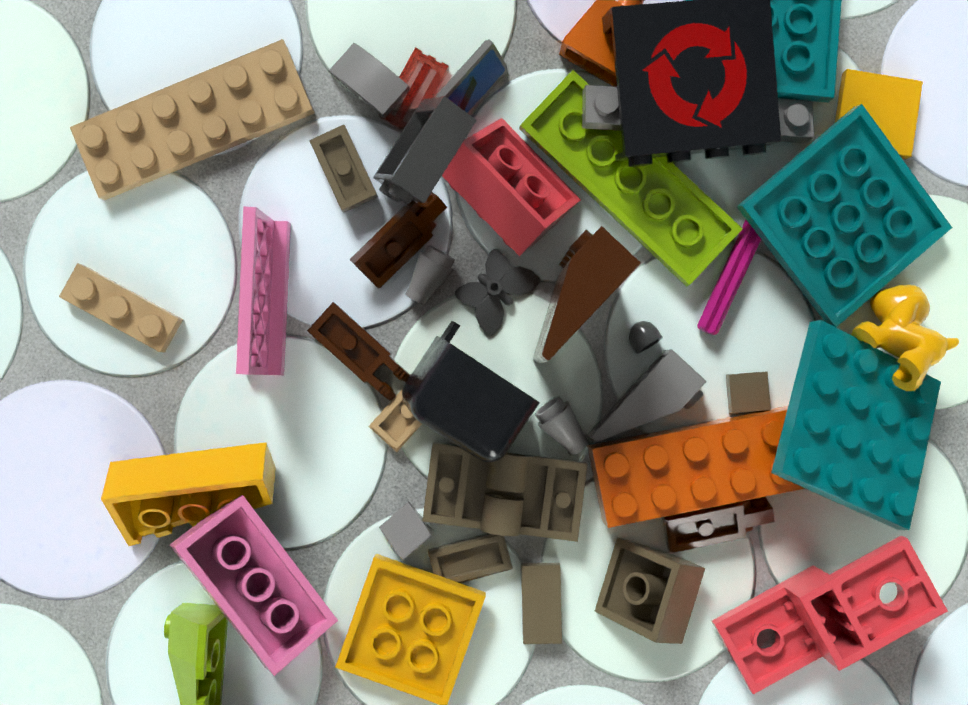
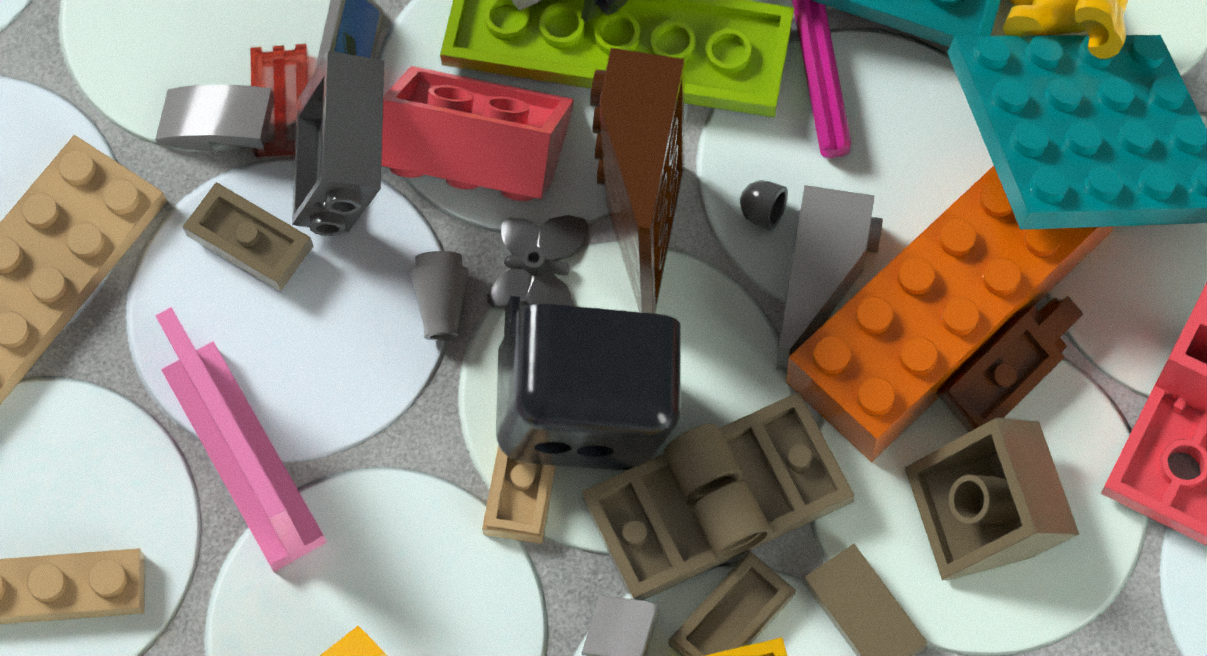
camera: 30 degrees left, 20 degrees down
reddish brown hinge [307,302,411,401] -> none
reddish brown hinge [349,192,447,289] -> none
light grey cone [535,396,589,456] -> none
dark tan tile [726,371,771,413] -> none

